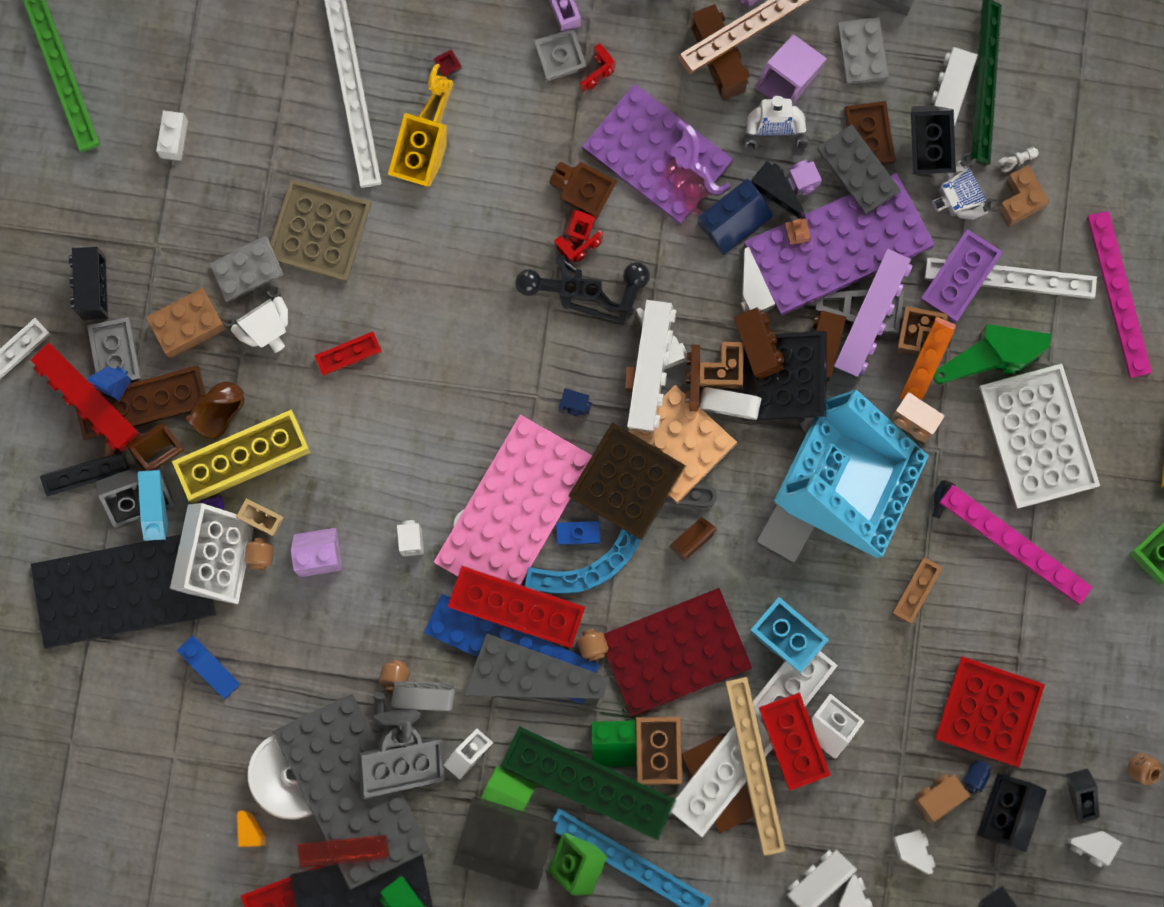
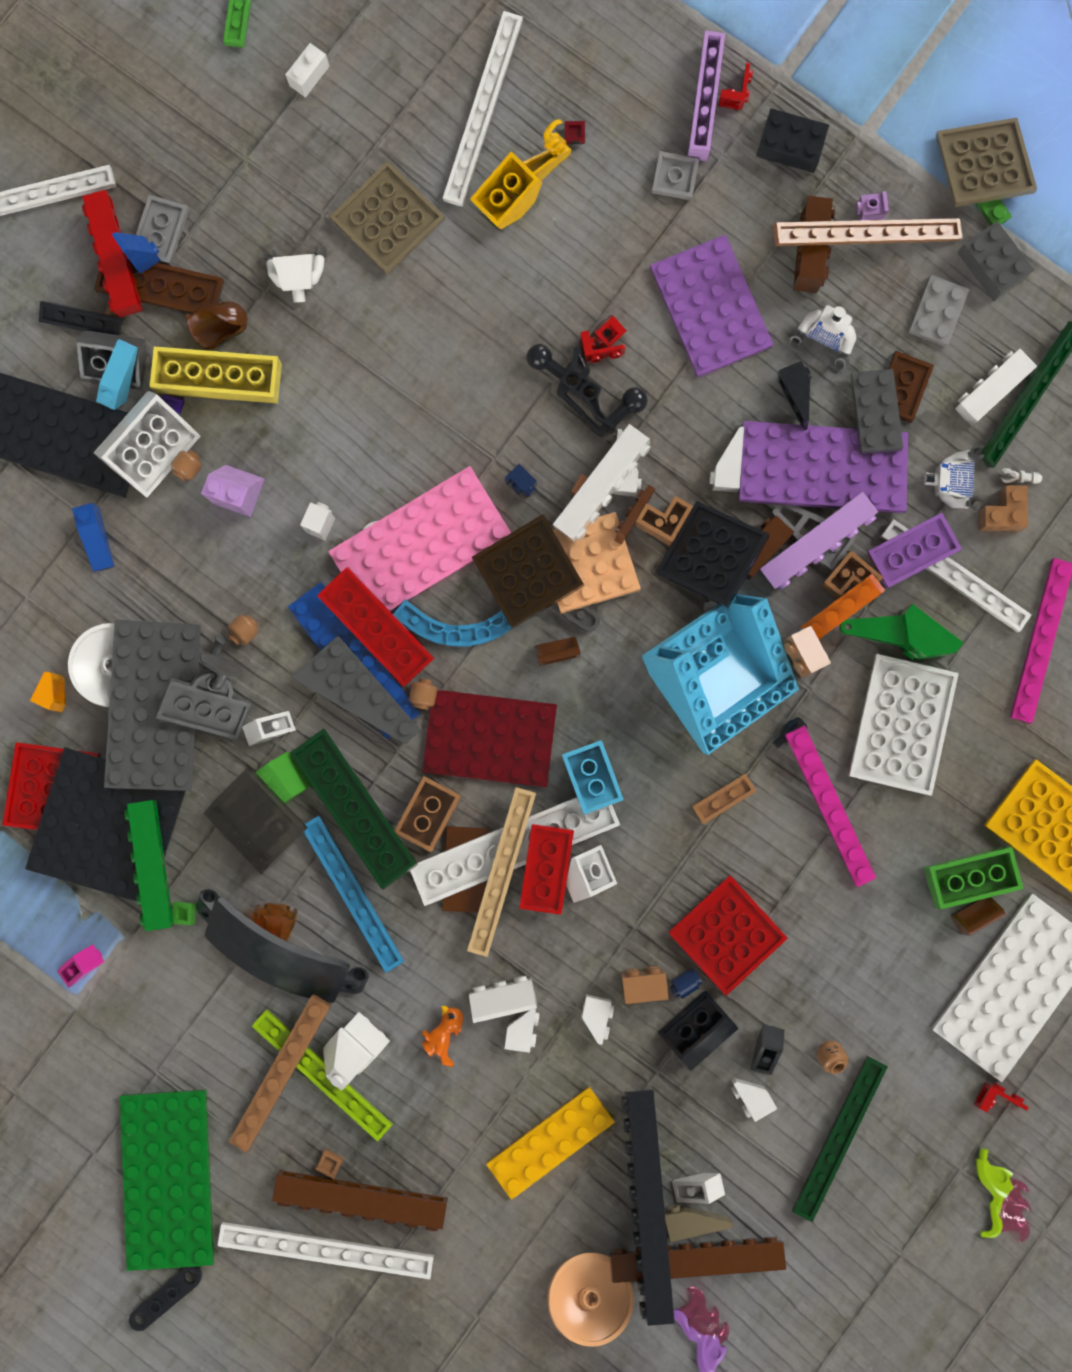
camera: 30 degrees right, 5 degrees up
black brick [69,246,108,320] -> none
reddish brown tile [127,422,184,471] -> none
medium nougat brick [146,287,226,359] -> none
light grey plate [210,236,284,302] -> none
tan slope [236,498,284,537] -> none
clear red plate [297,835,389,868] -> none
red plate [314,331,382,376] -> none
light grey beam [391,681,456,711] -> none
bright green slope [548,833,607,895] -> none
reddish brown plate [549,162,617,219] -> none
blue plate [556,521,600,545] -> none
red bracket [580,43,615,92] -> none
green slope [592,721,637,767] -> none
piece [665,119,730,214] -> none
dark blue slope [697,178,773,255] -> none
white beam [698,387,761,420] -> none
reddish brown brick [734,307,784,379] -> none
lavender slope [755,34,827,105] -> none
light grey tile [756,504,814,563] -> none
nougat tile [785,218,811,245] -> none
lavender brick [787,160,822,195] -> none
black slope [910,105,956,175] -> none

